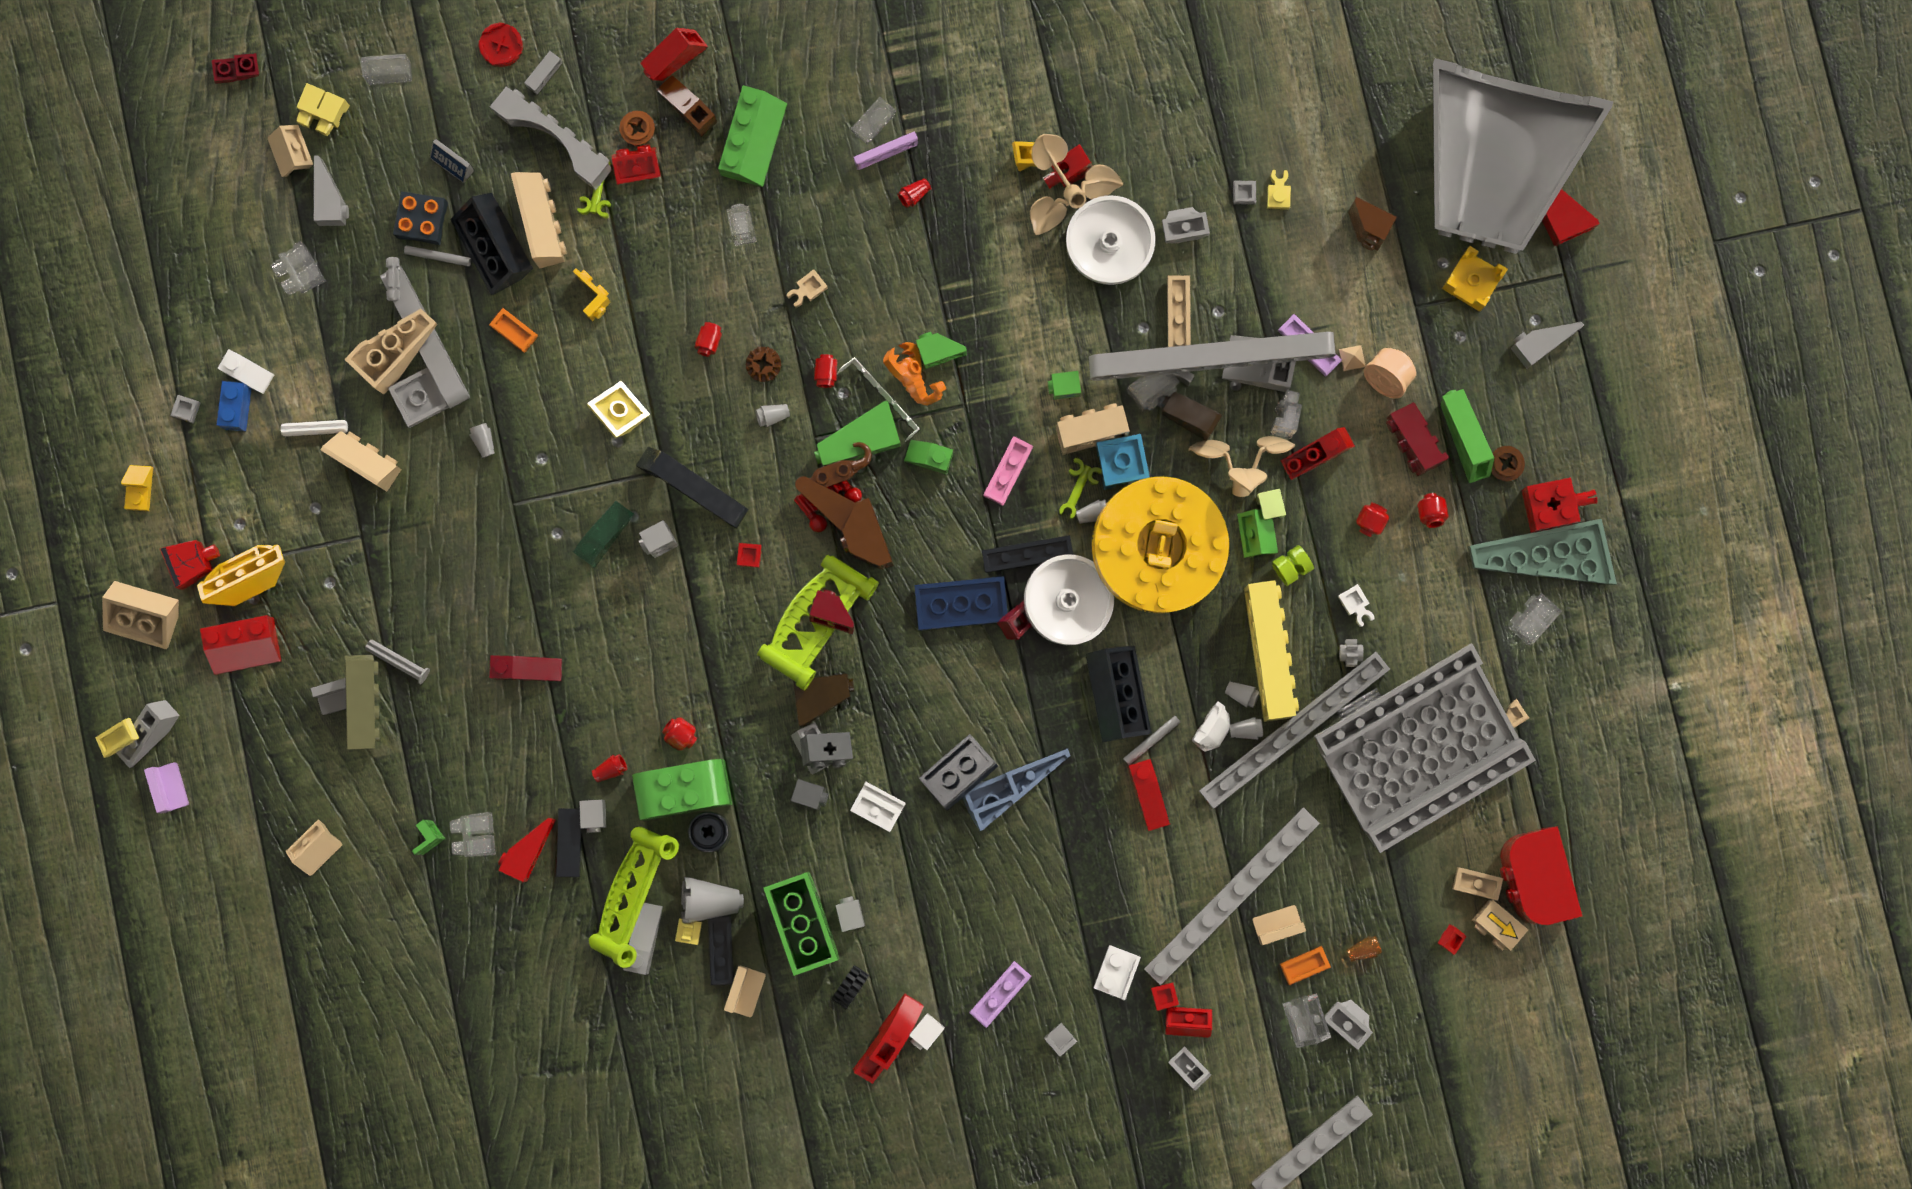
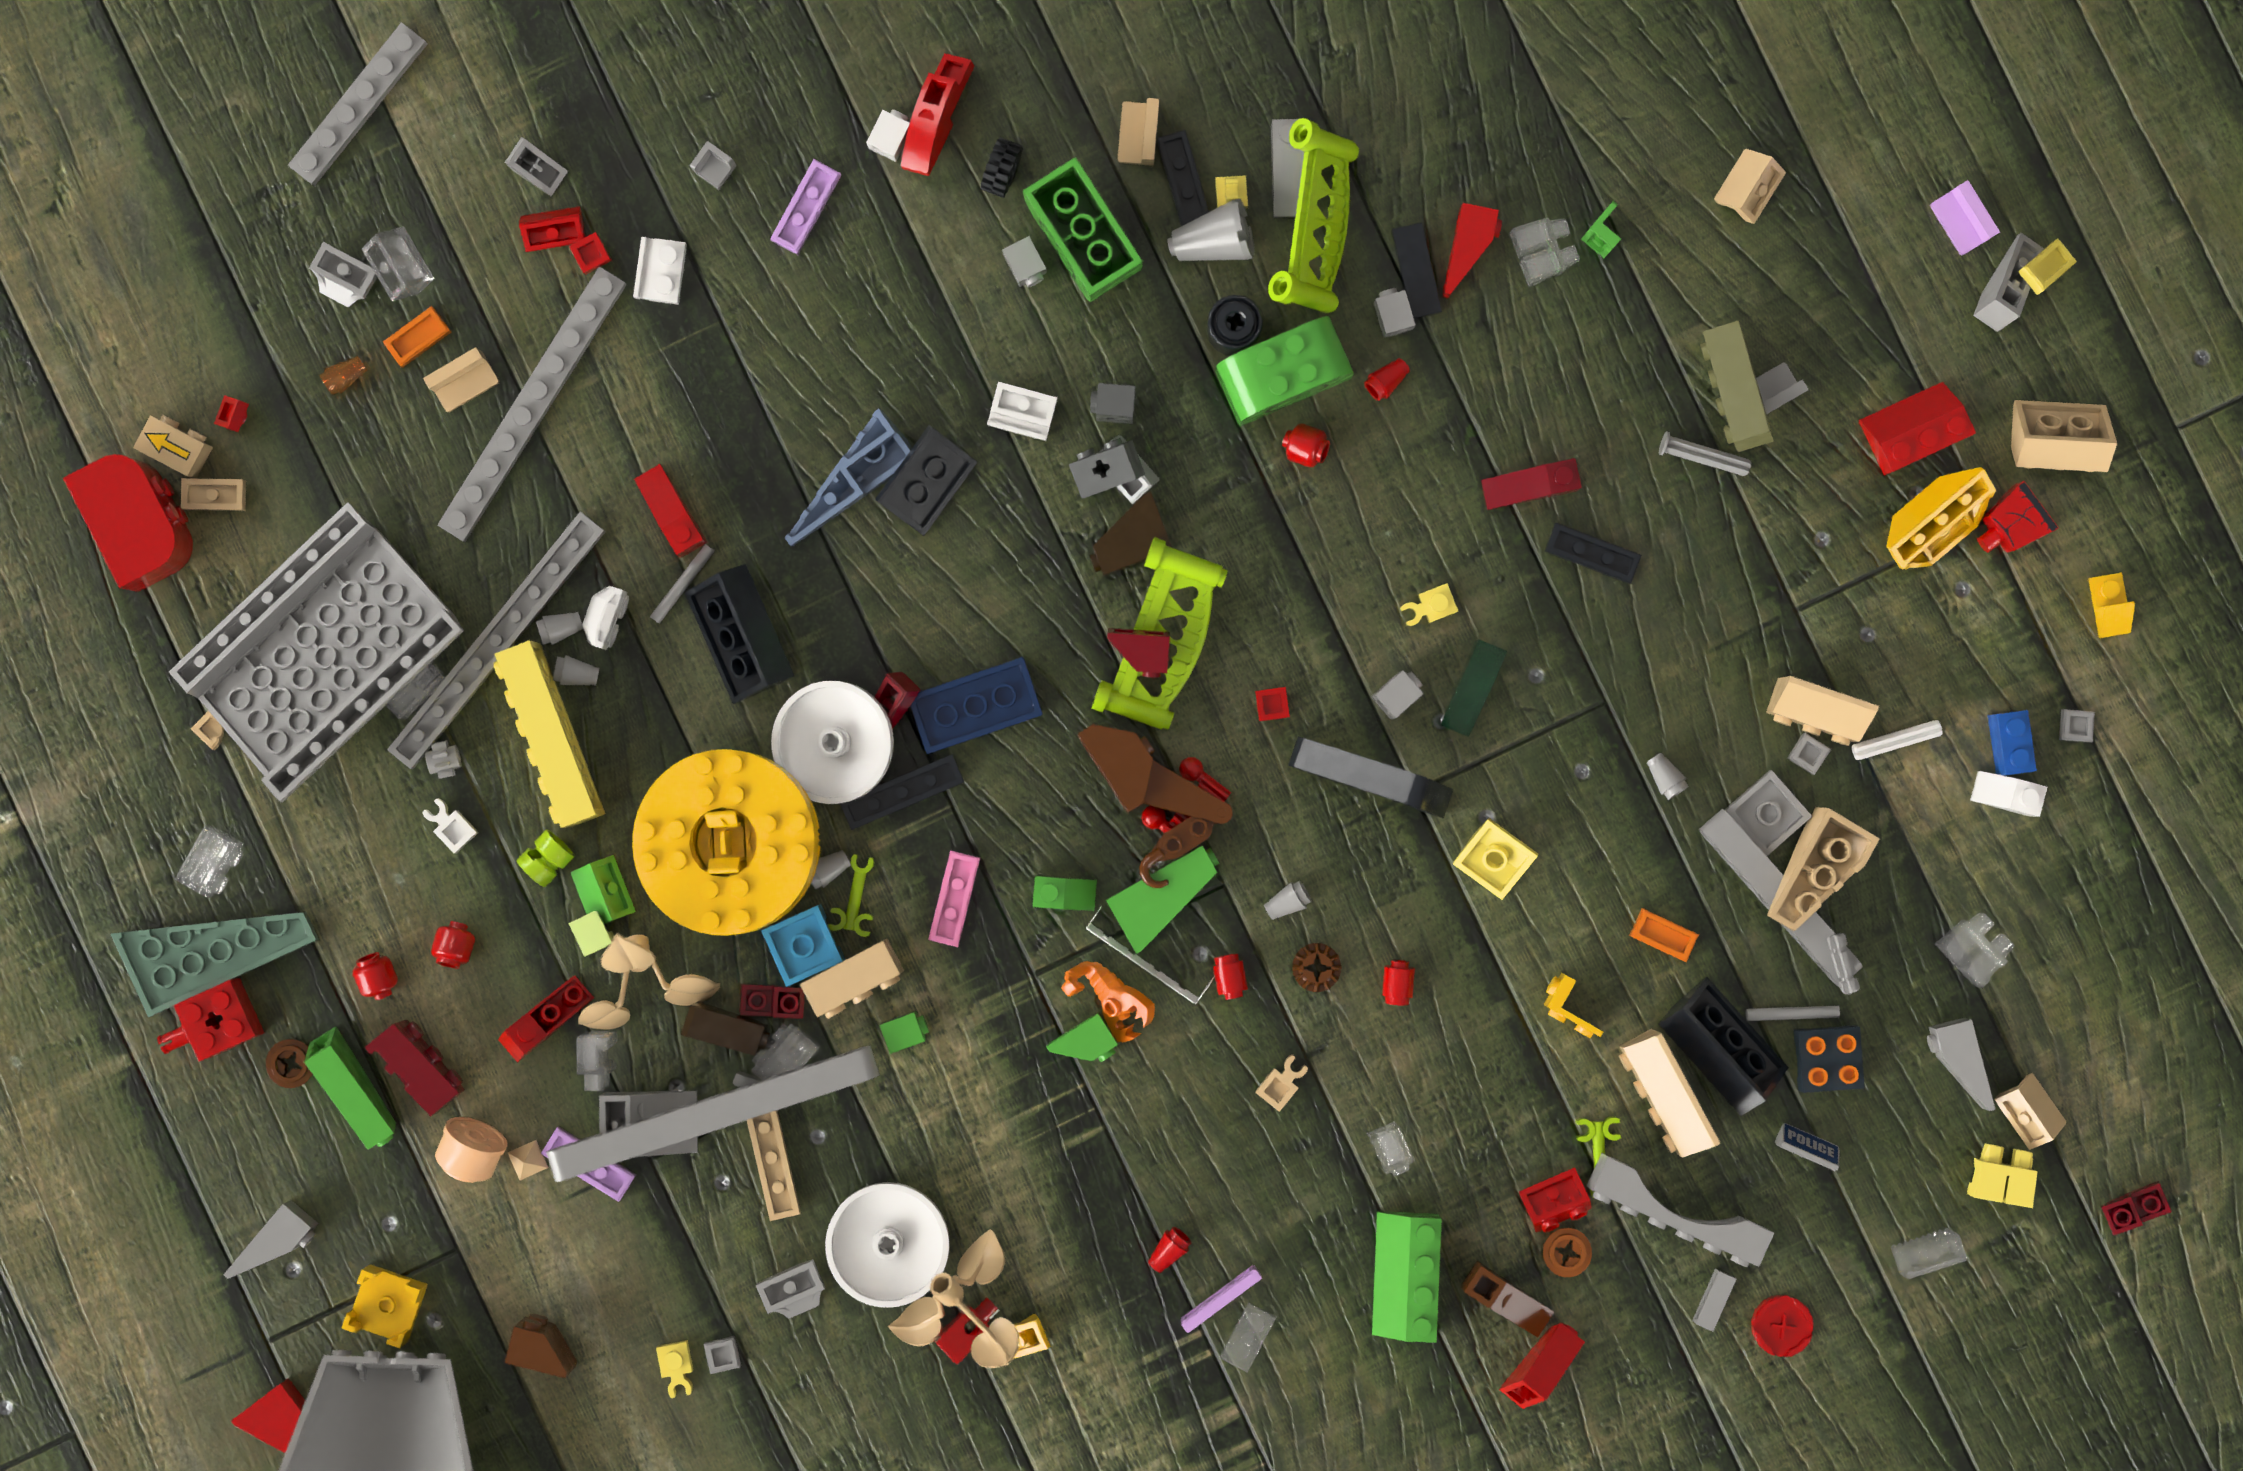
camera: 165 degrees right, 5 degrees up
none -> dark red slope [739,984,805,1019]
none -> light yellow plate [1400,583,1459,626]
none -> black tile [1544,523,1642,584]
none -> light grey tile [1787,733,1831,775]

